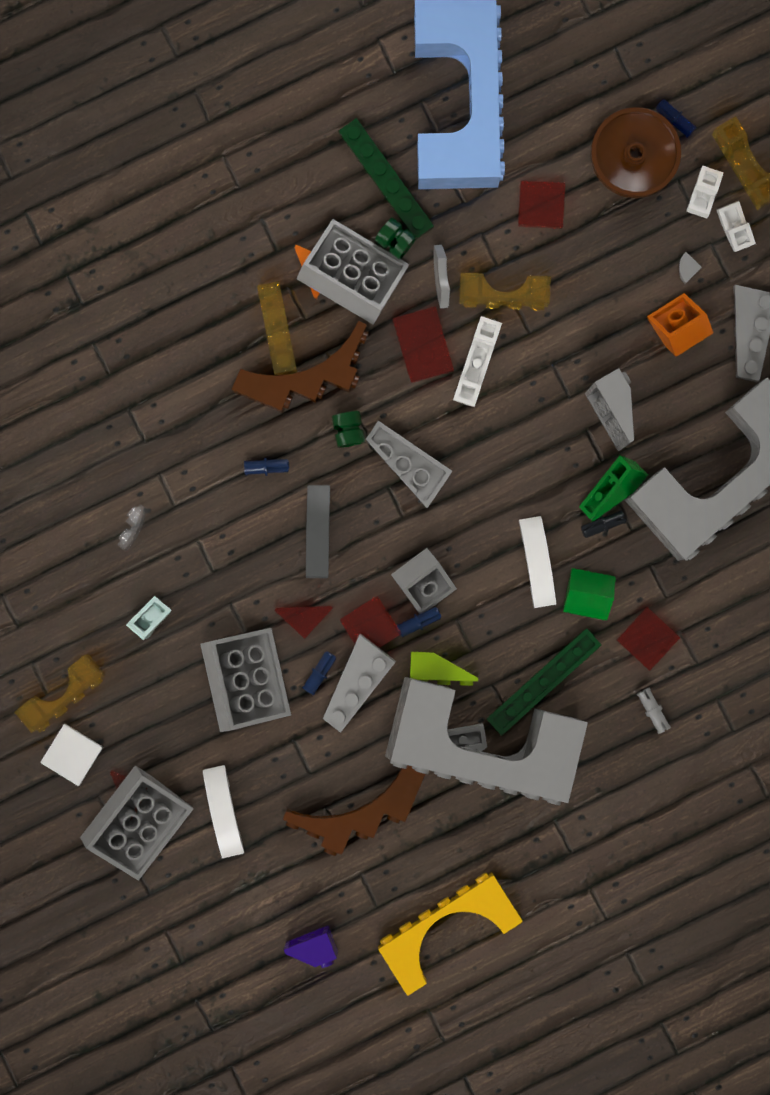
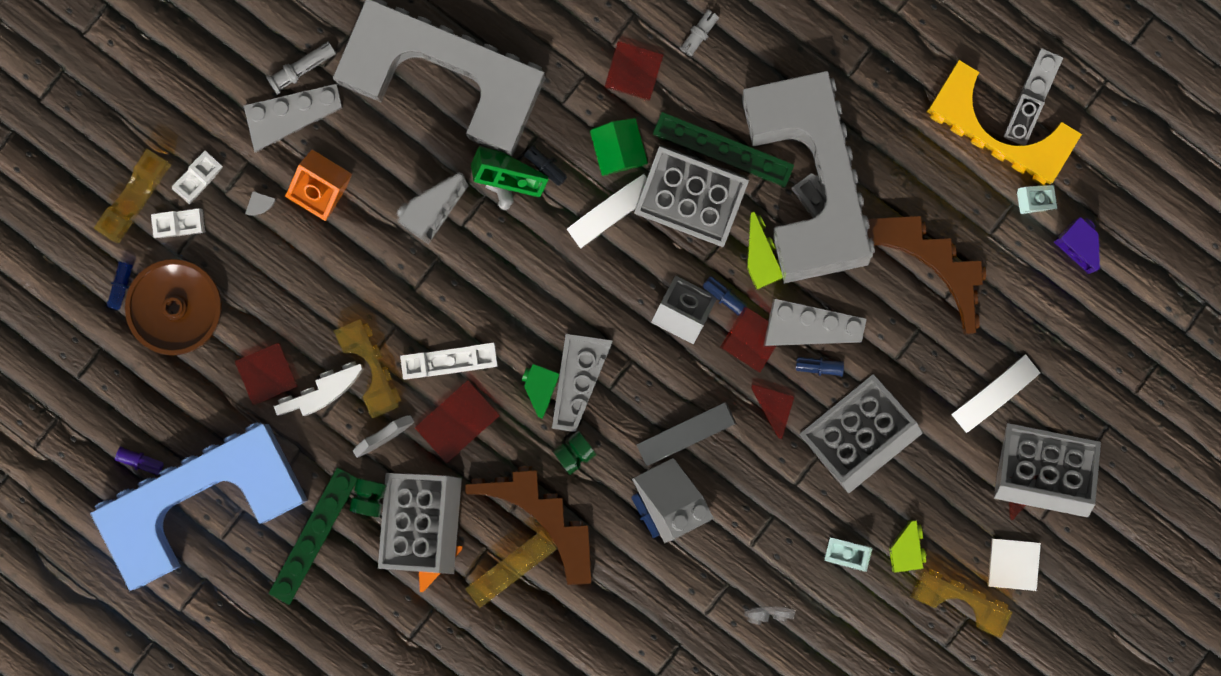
camera: 115 degrees left, 0 degrees up
none -> dark purple axle [115,446,164,475]
none -> white slope [274,361,364,416]
none -> light grey arm [485,185,514,210]
none -> green slope [522,364,560,419]
none -> light grey slope [632,458,714,543]
none -> light grey slope [634,145,750,247]
none -> lime slope [889,520,926,572]
none -> light grey slope [1003,48,1063,146]
none -> light aqua slope [1017,185,1057,214]

